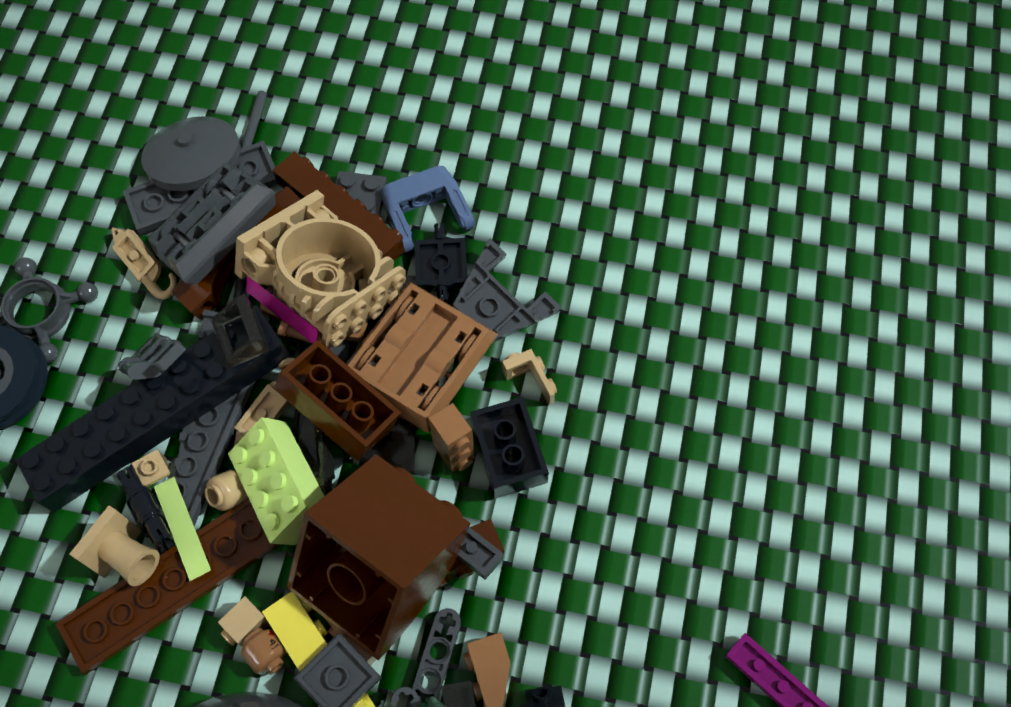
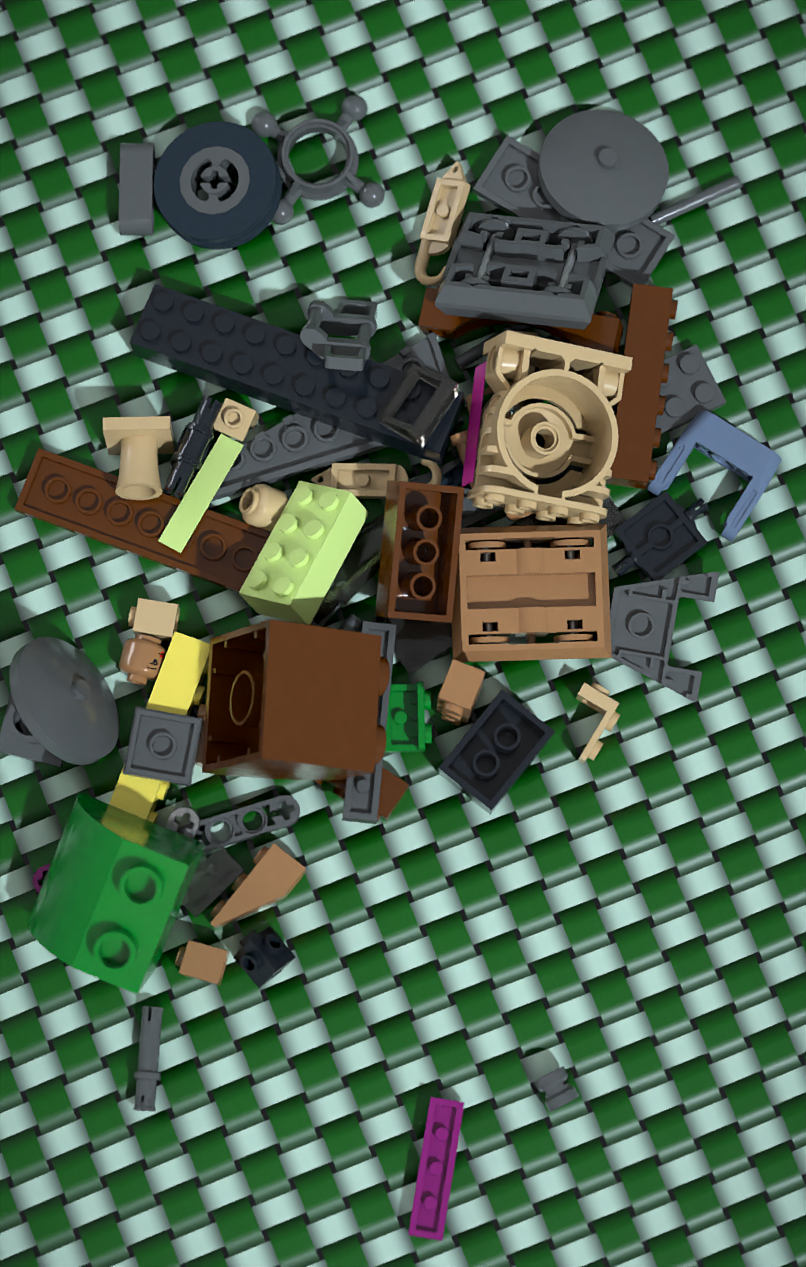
camera: 55 degrees right, 15 degrees up
none -> green bracket [385,681,432,753]
none -> dark grey wheel [533,1066,579,1112]

